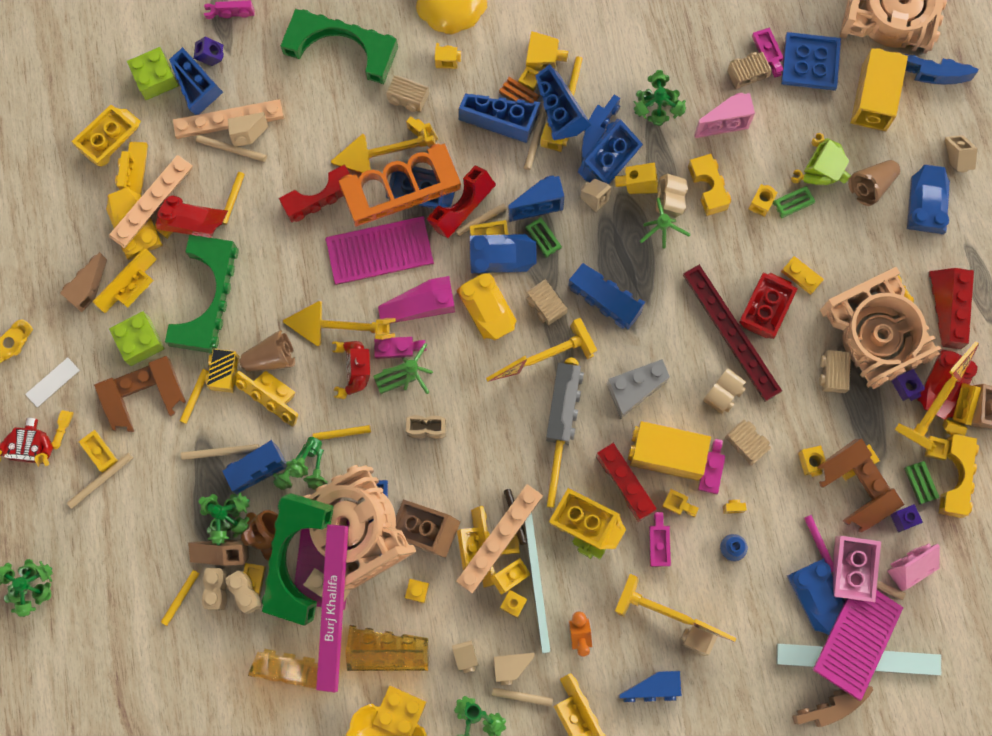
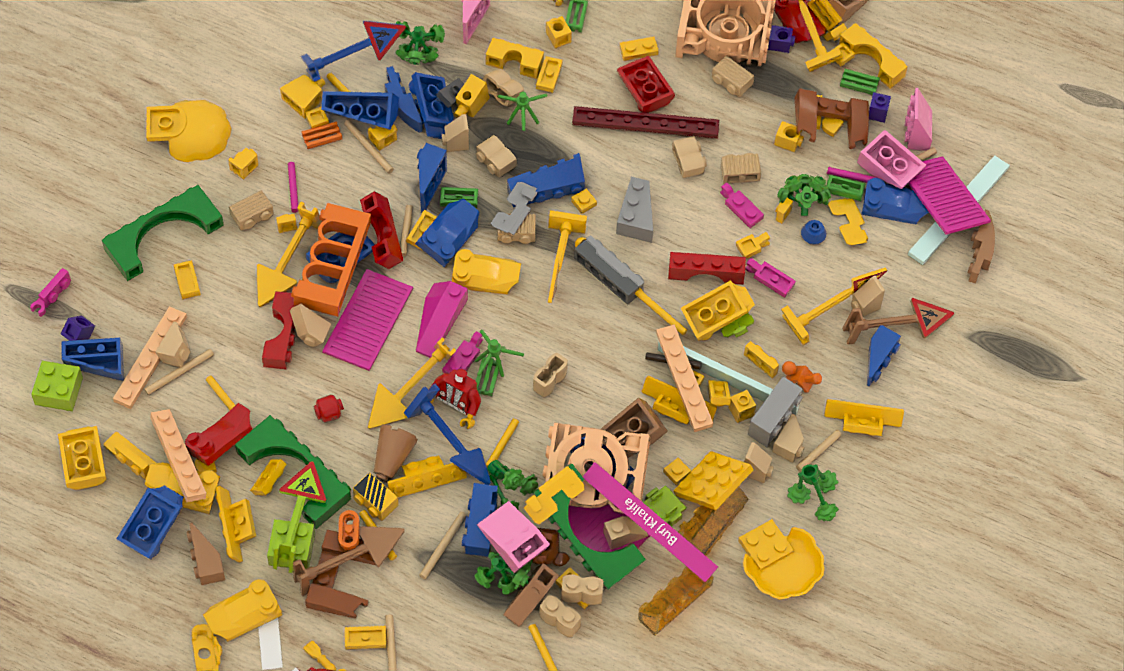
camera: 60 degrees left, 15 degrees down
blue wedge [458,93,541,143] -> none
yellow brick [627,421,711,481] -> none
none -> blue slope [116,486,183,560]
none -> yellow tile [173,260,201,299]
none -> yellow slope [203,579,282,642]
none -> yellow plate [250,459,287,496]
none -> lime piece [273,462,326,573]
none -> dark pink bar [288,162,298,213]
none -> tan slope [290,304,331,347]
none -> medium nougat piece [293,526,404,596]
none -> blue piece [301,20,406,82]
none -> red head [313,394,344,423]
none -> orange plate [338,510,360,550]
none -> blue piece [404,384,491,485]
none -> dark grey plate [436,78,464,108]
none -> tan brick [476,135,517,177]
none -> bright pink slope [477,501,550,573]
none -> light grey piece [491,182,537,236]
none -> yellow piece [523,466,585,524]
none -> yellow plate [536,56,563,93]
none -> yellow plate [571,188,597,214]
none -> lime piece [643,485,687,527]
none -> yellow plate [673,451,754,510]
none -> yellow plate [744,341,779,378]
none -> light grey wedge [748,376,803,447]
none -> bright green plant [777,174,831,216]
none -> yellow tile [822,117,844,137]
none -> bright green tile [827,175,865,201]
none -> yellow piece [828,198,869,245]
none -> medium nougat piece [842,298,954,344]

